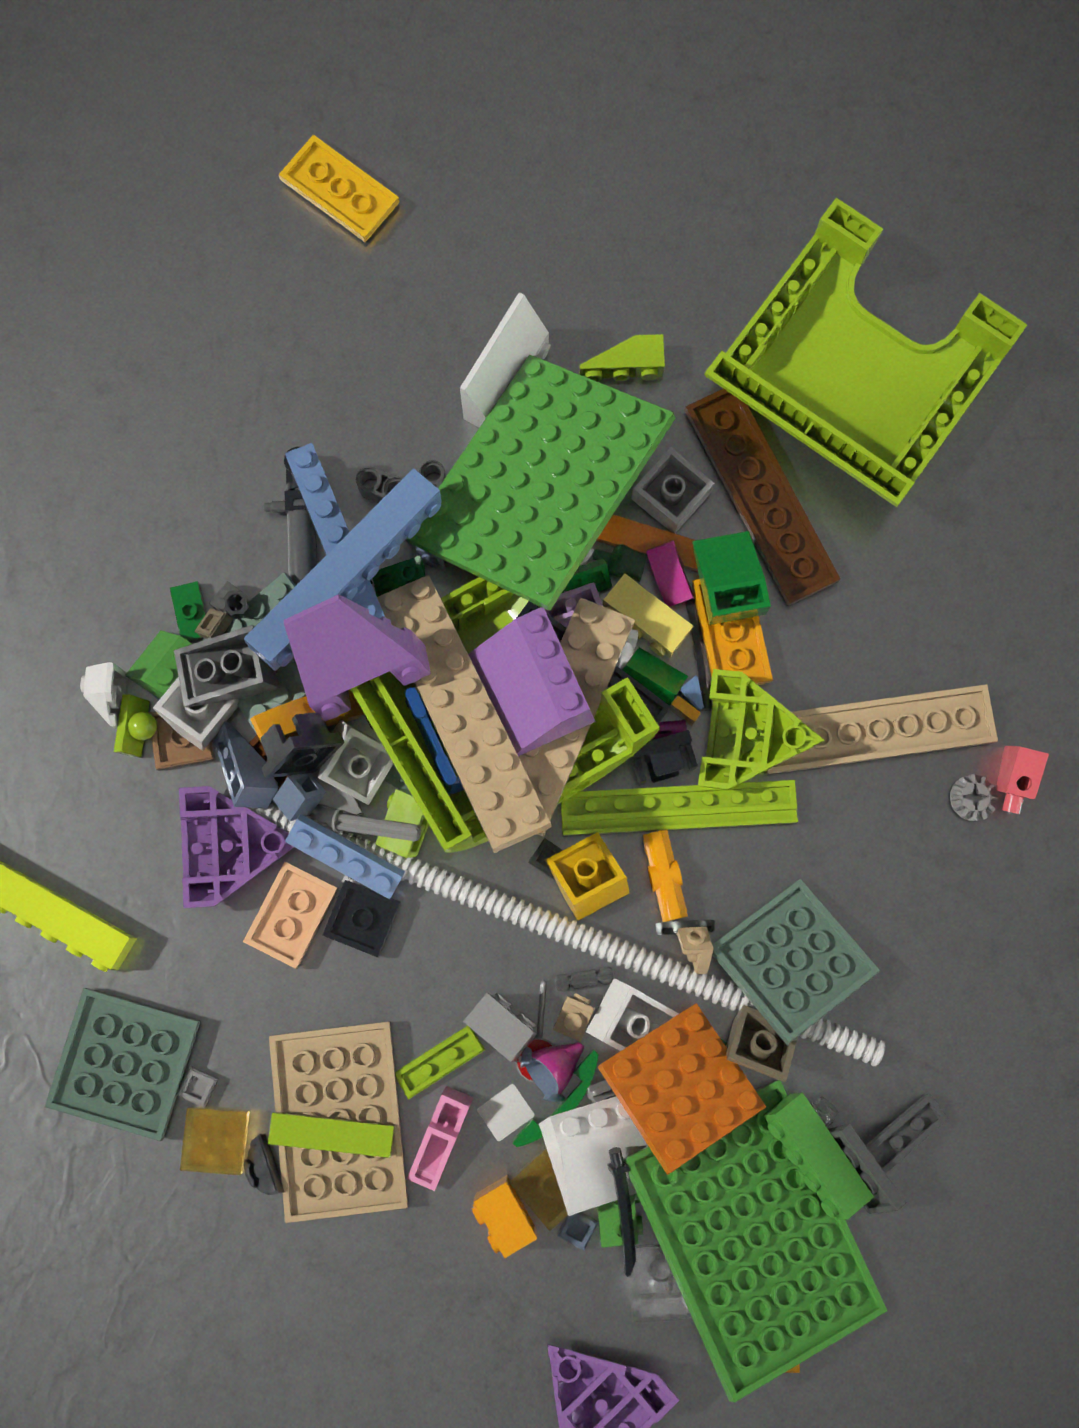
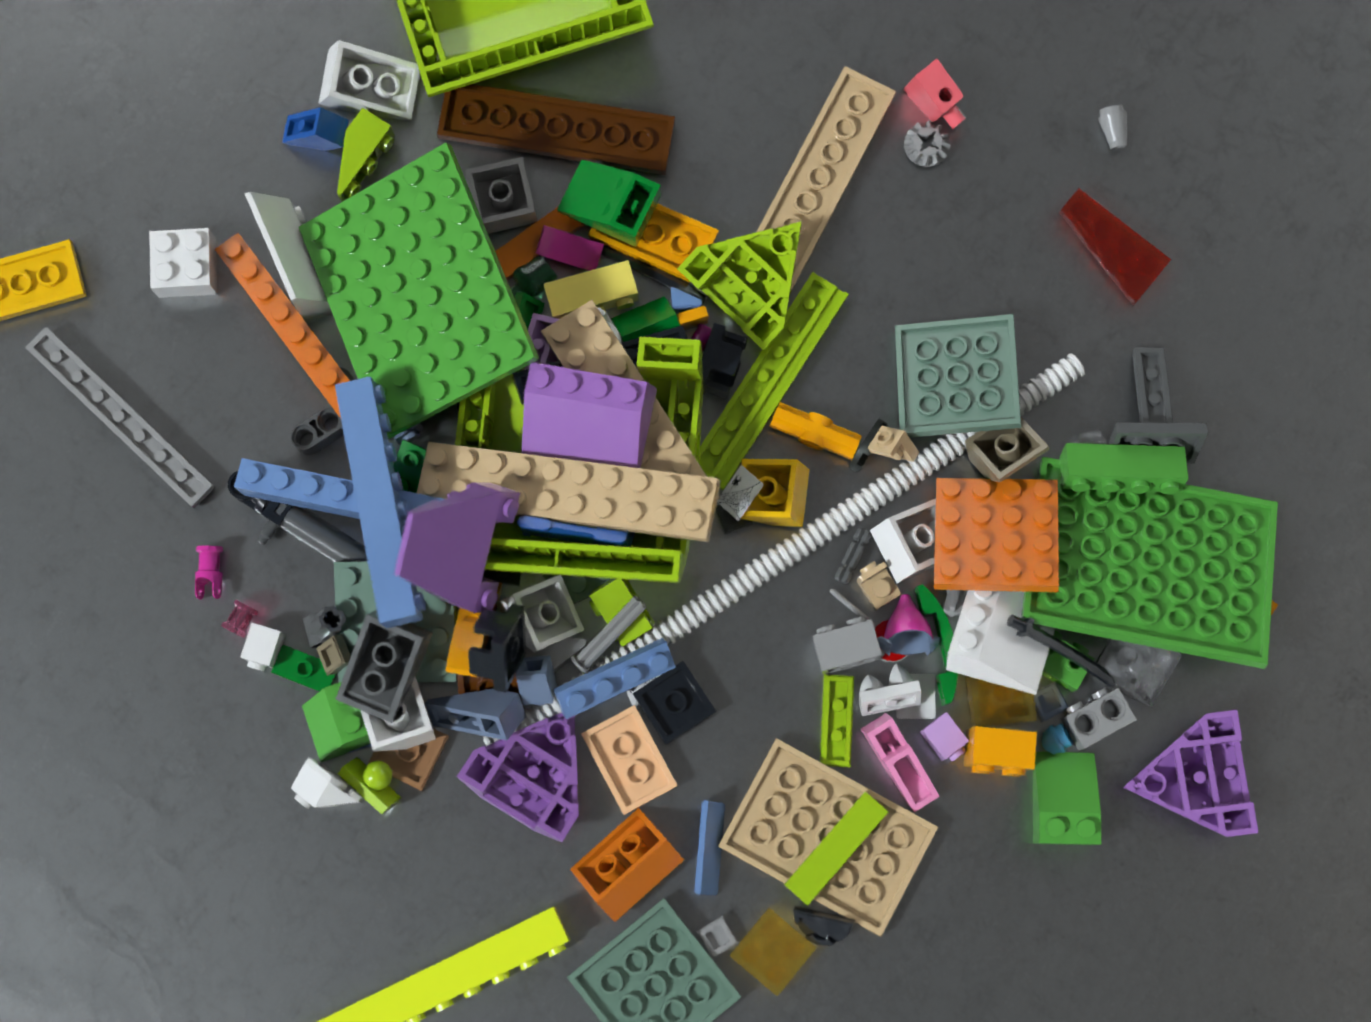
camera: 55 degrees left, 0 degrees up
none -> light grey plate [25,327,215,508]
none -> white brick [149,228,218,298]
none -> dark pink piece [195,545,223,600]
none -> orange plate [214,233,350,419]
none -> clear pink bush [220,599,258,639]
none -> white brick [240,623,286,672]
none -> blue slope [282,107,349,151]
none -> white slope [319,40,420,121]
none -> orange slope [570,808,684,922]
none -> medium blue slope [694,800,725,895]
none -> white sticker [717,465,763,521]
none -> white tile [859,663,922,716]
none -> lavender brick [919,712,969,761]
none -> bright green slope [1033,751,1101,845]
none -> dark azure plate [1042,723,1073,754]
none -> clear red wing [1059,188,1171,306]
none -> light grey brick [1060,687,1137,751]

